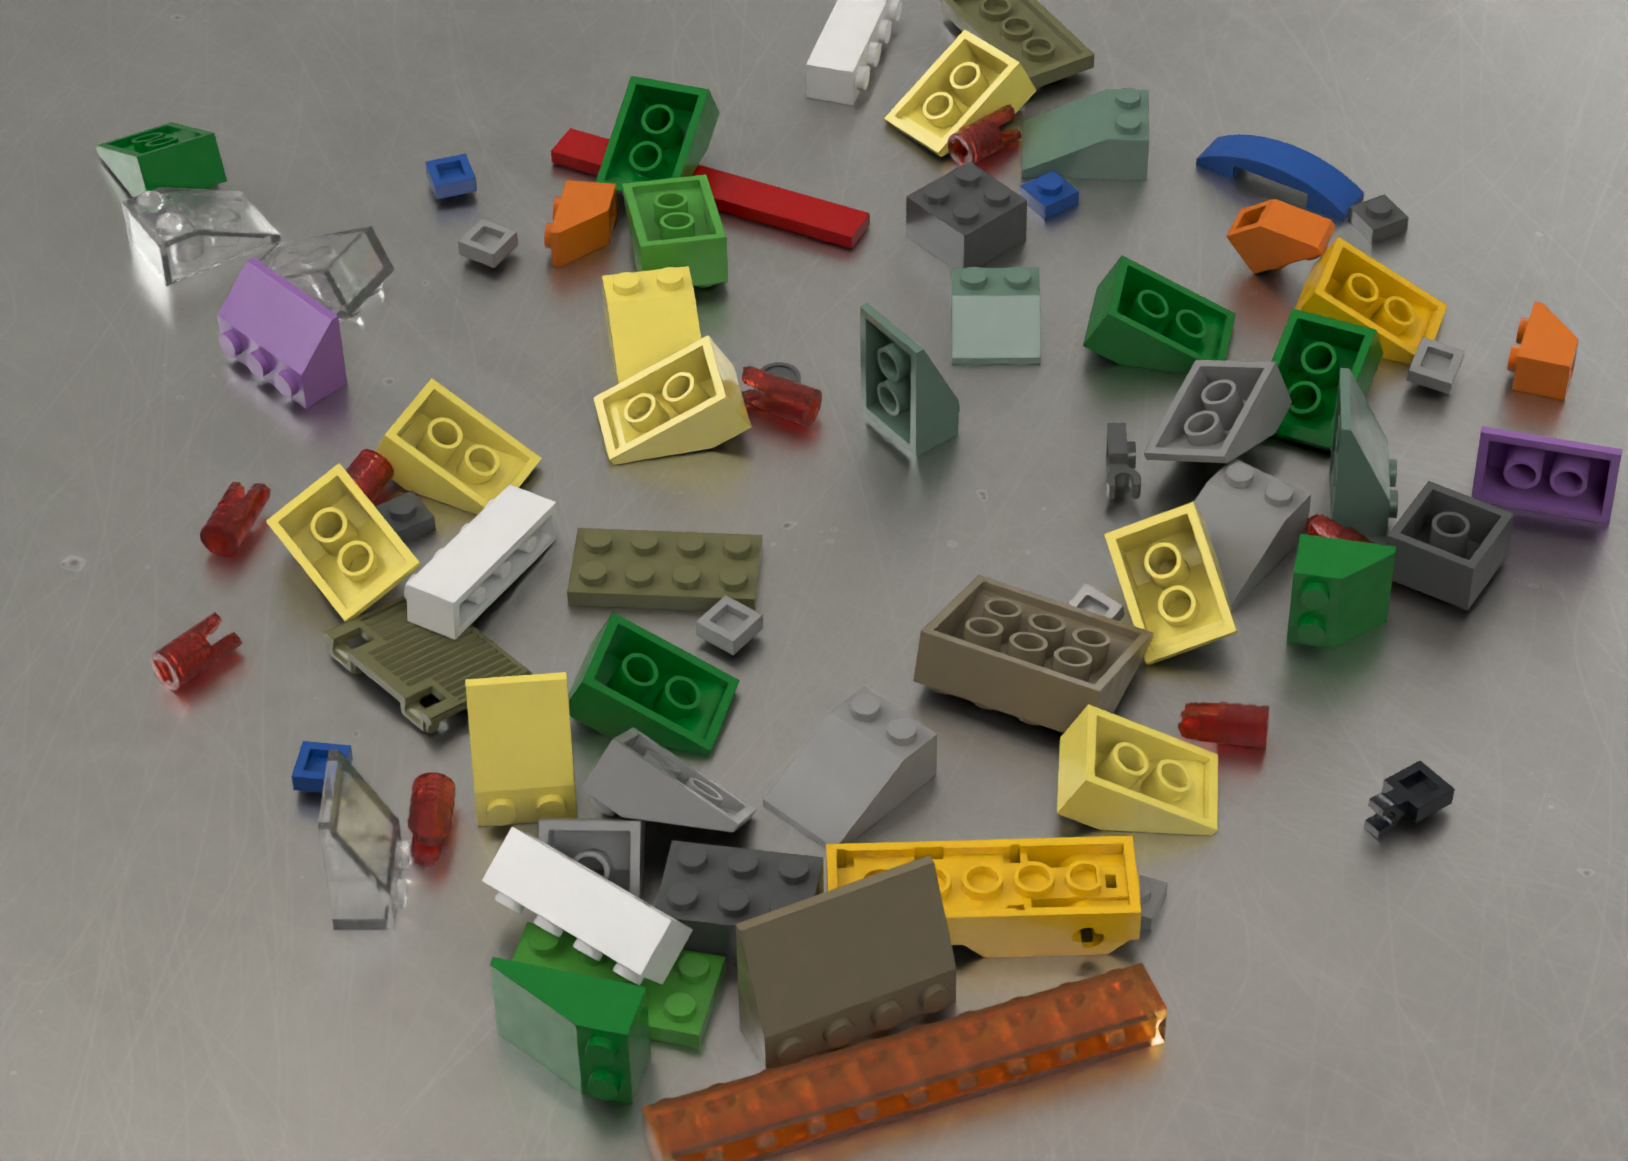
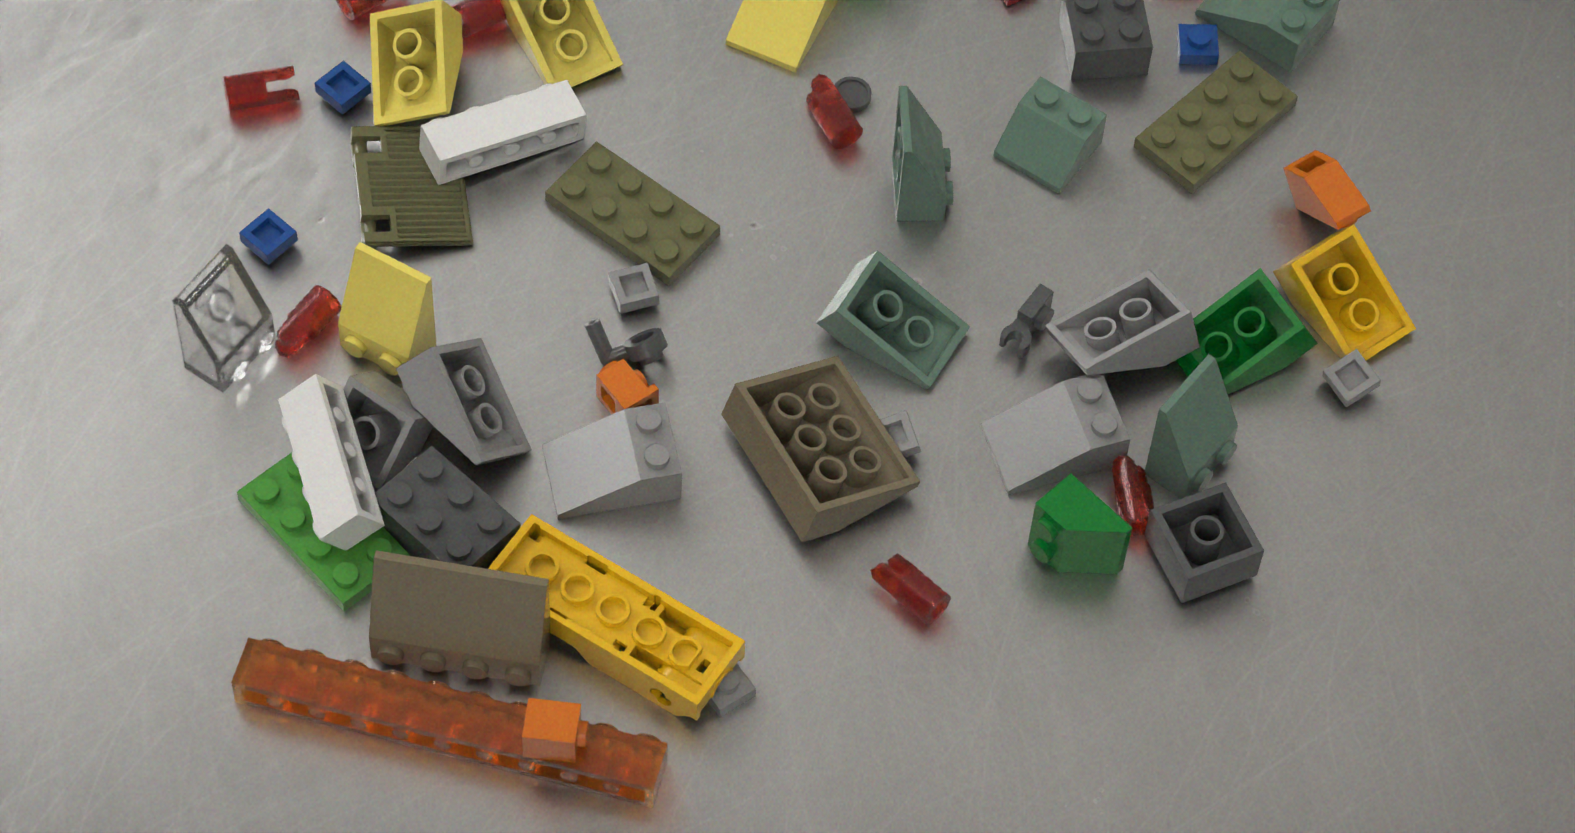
camera: 30 degrees right, 15 degrees up
dark grey plate [375,491,436,543] -> none
green slope [490,957,651,1104] -> none
green slope [568,612,740,756] -> none
light yellow slope [593,335,751,465] -> none
light yellow slope [1057,704,1218,836] -> none
green slope [1083,255,1236,374] -> none
light yellow slope [1104,502,1238,665] -> none
blue slope [1196,134,1364,221] -> none
dark grey plate [1348,194,1409,243] -> none
black plate [1364,761,1455,839] -> none
medium lavender slope [1471,426,1623,524] -> none
orange slope [1507,302,1579,401] -> none
none -> blue plate [314,60,371,115]
none -> orange brick [522,698,589,763]
none -> dark grey plate [584,319,668,366]
none -> orange brick [596,359,659,415]
none -> sand green slope [817,250,970,389]
none -> olive plate [1133,50,1298,194]

